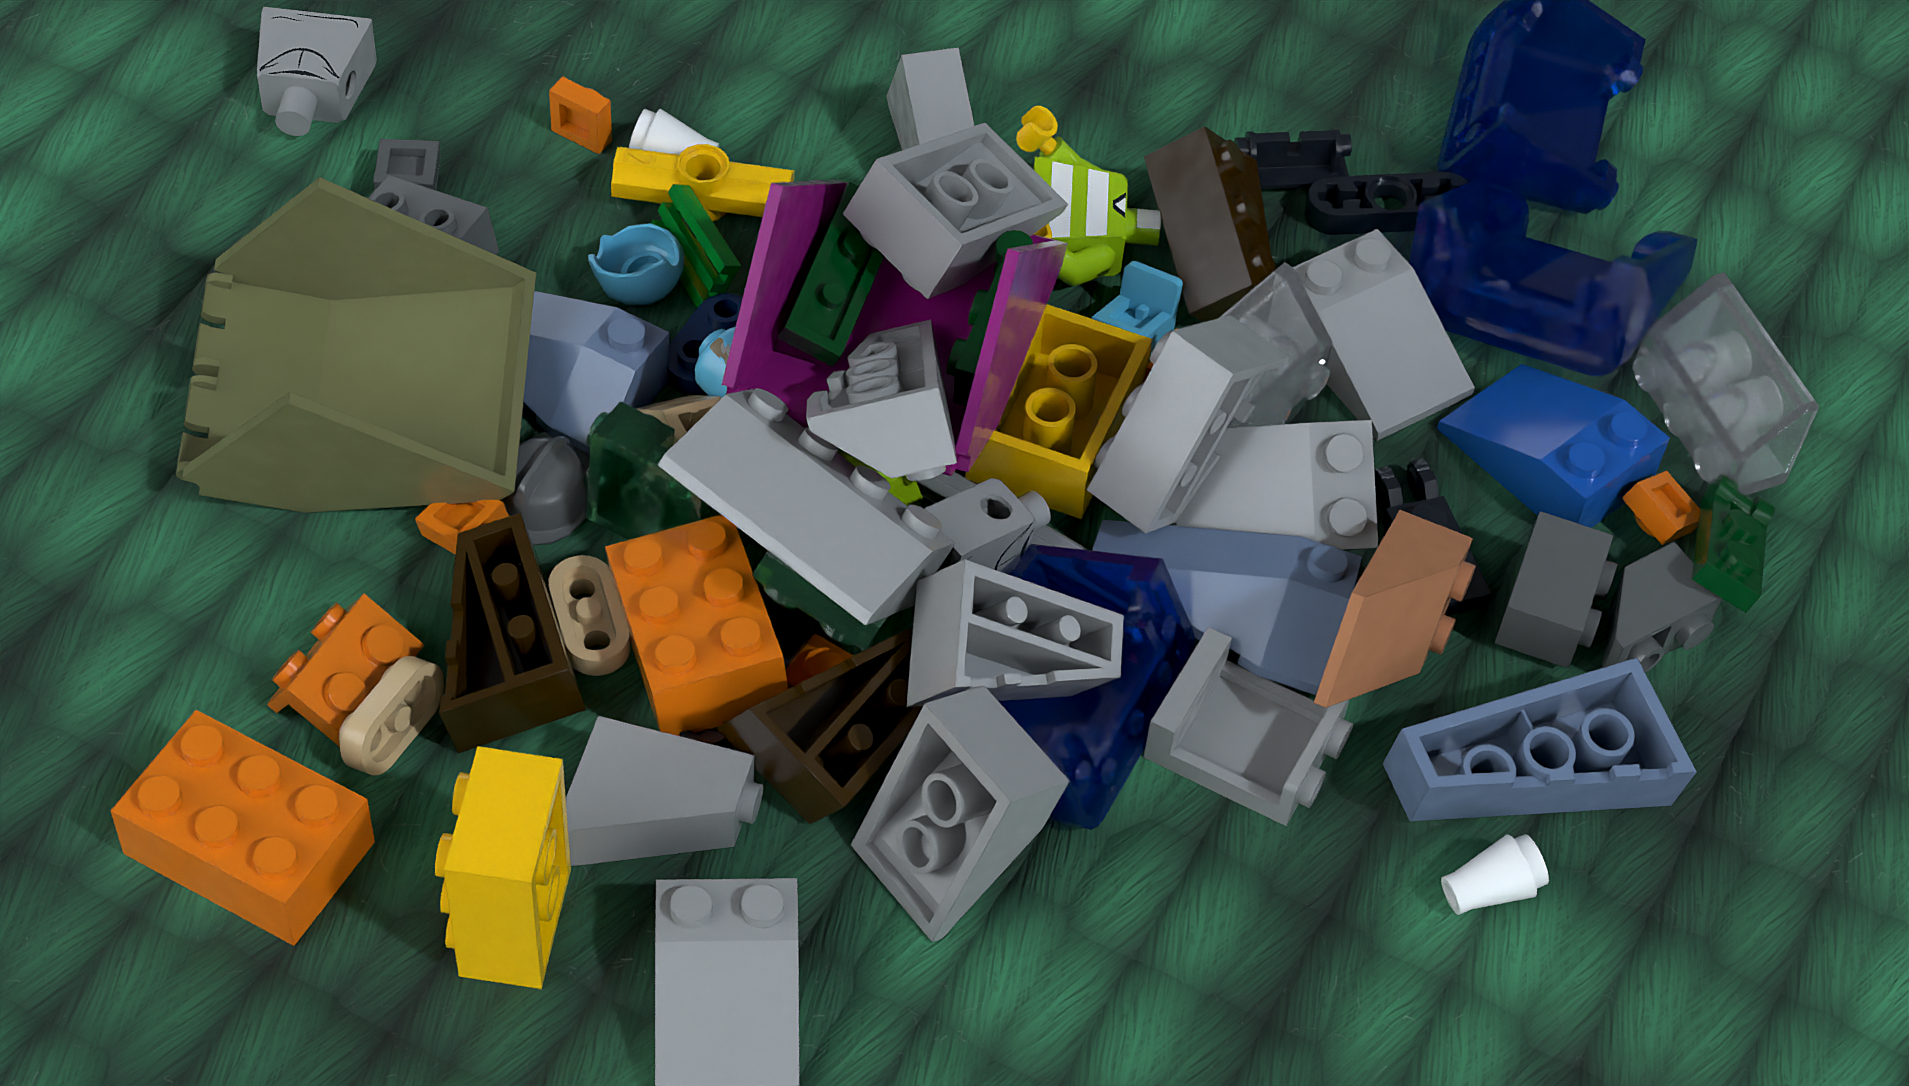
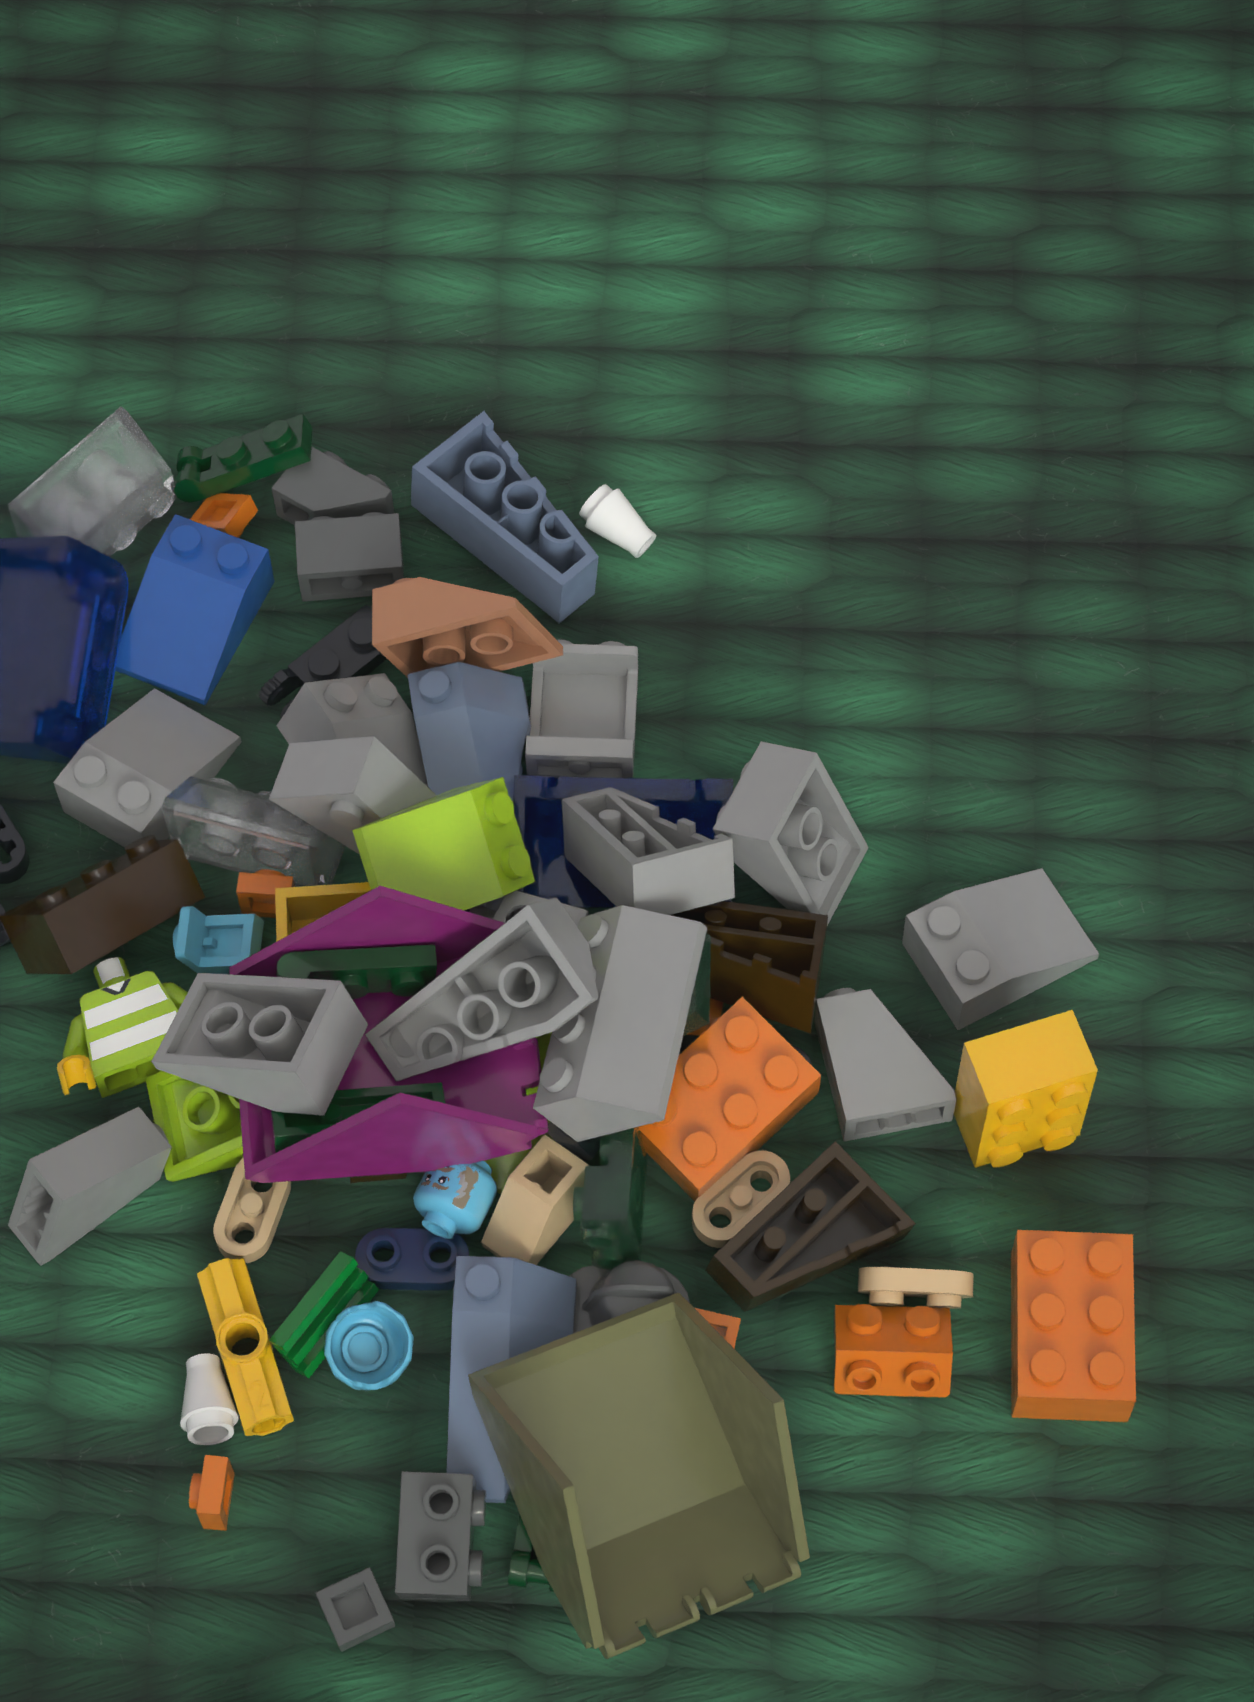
camera: 110 degrees left, 10 degrees up
none -> lime slope [352,777,535,910]

